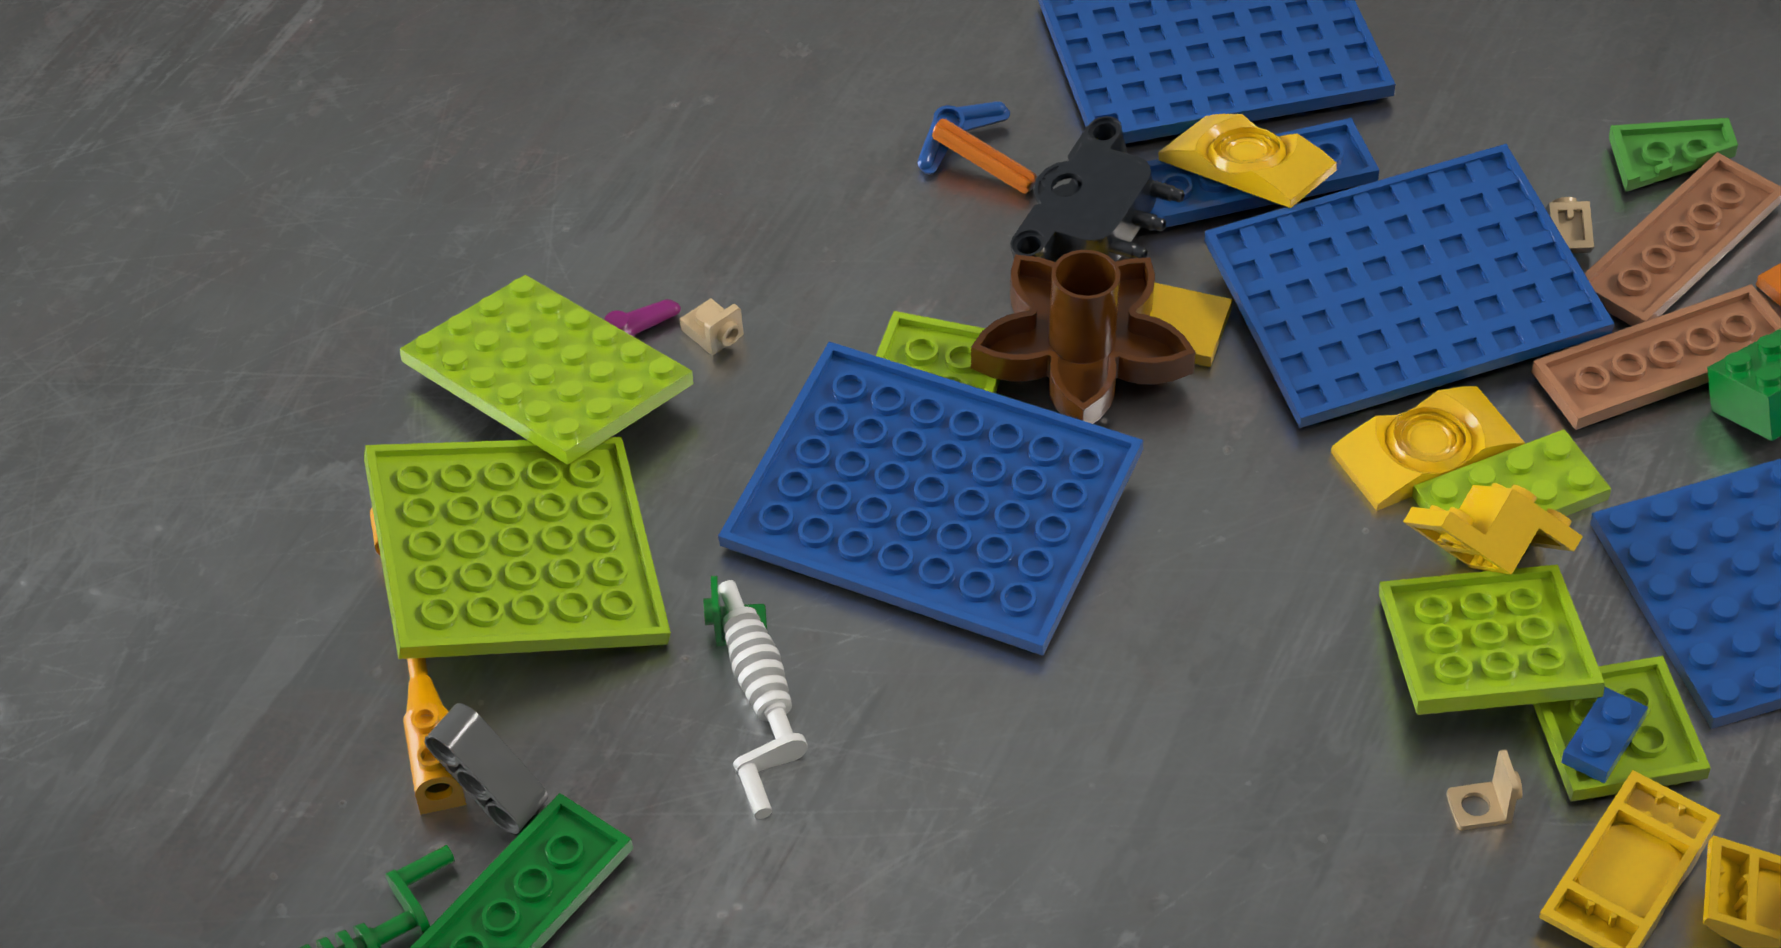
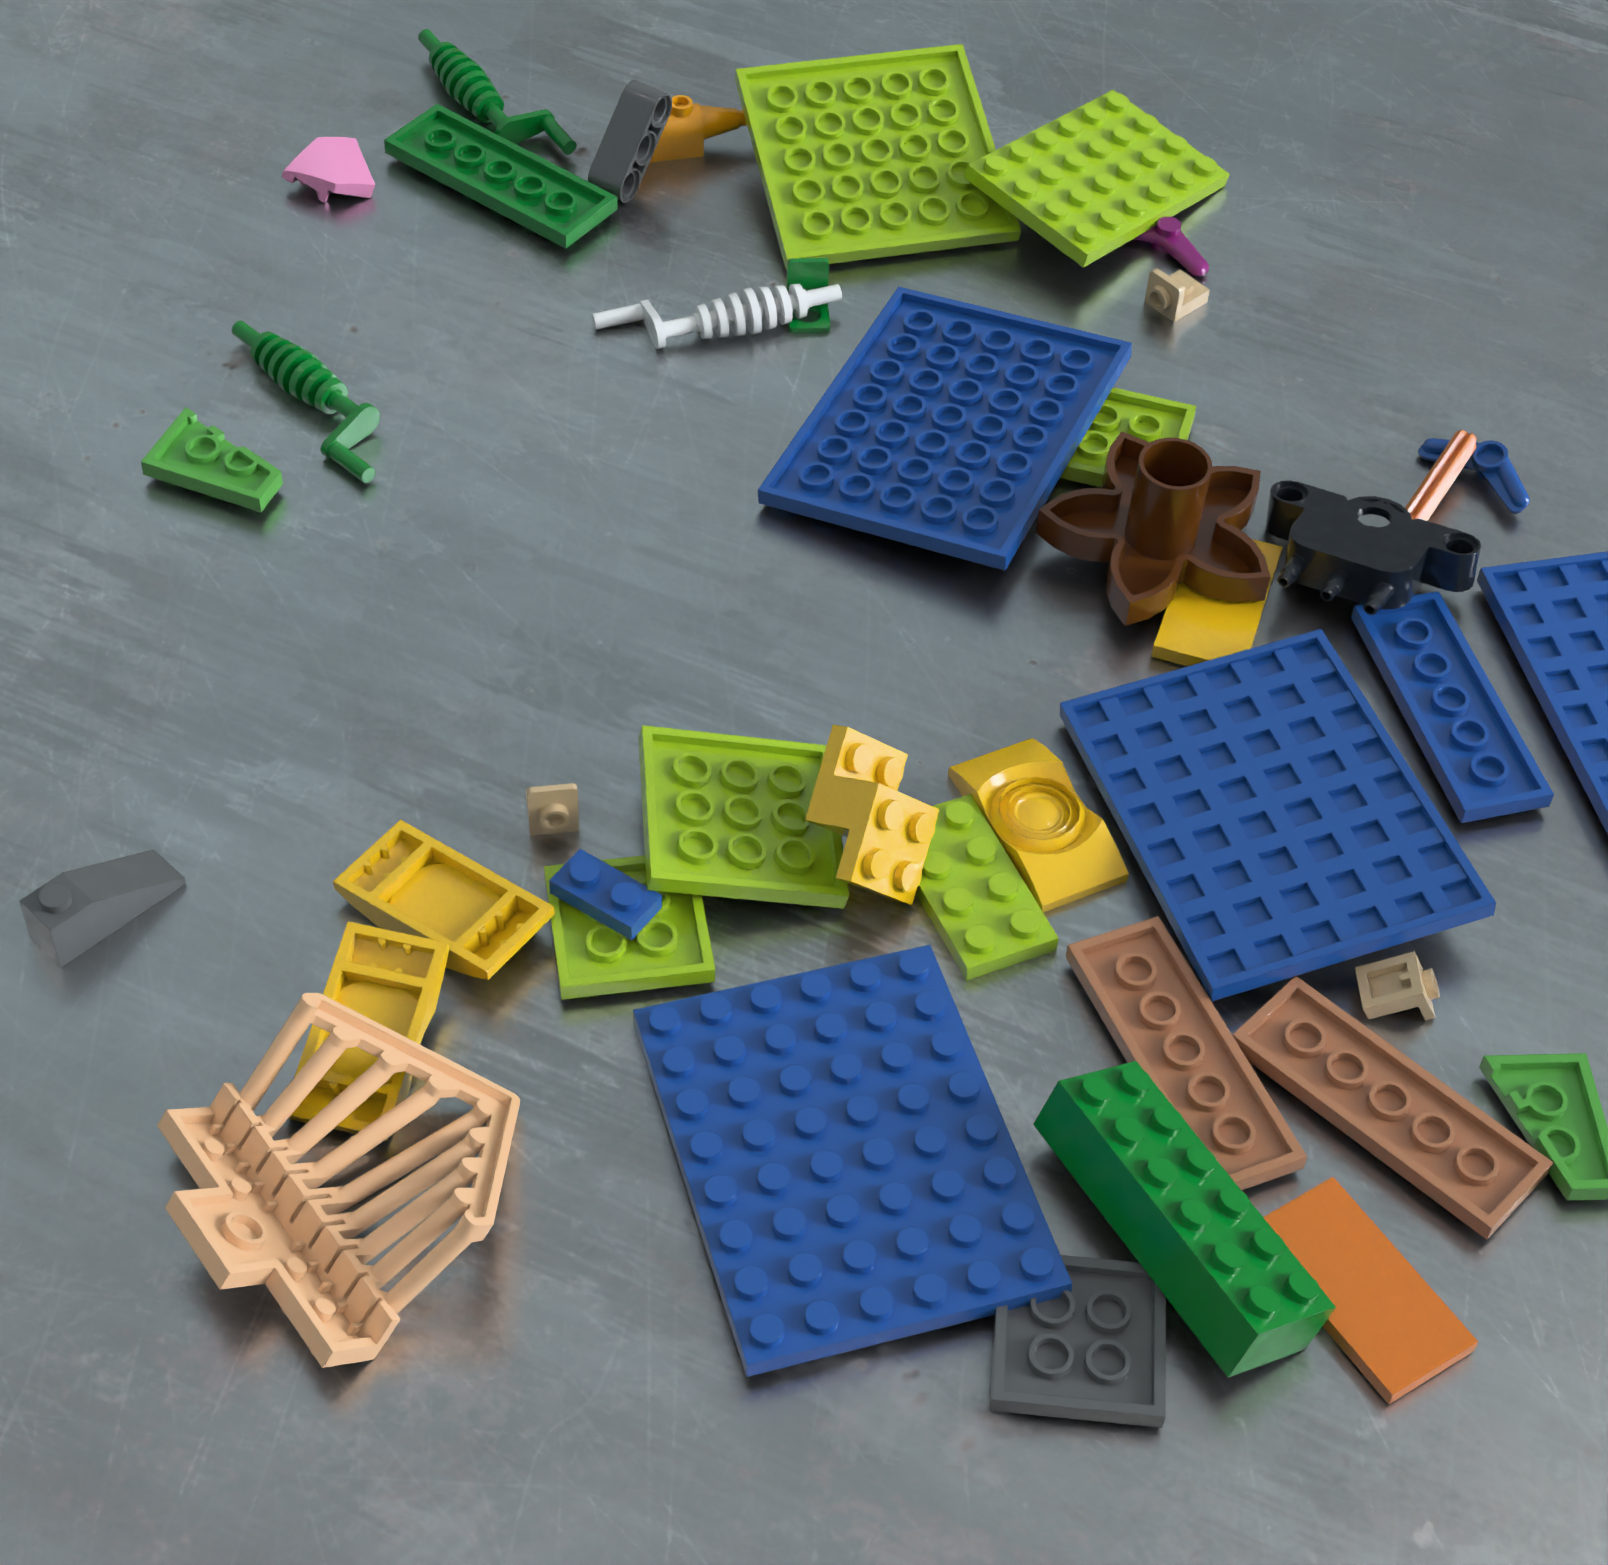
camera: 85 degrees right, 0 degrees up
yellow slope [1158,114,1337,208] -> none

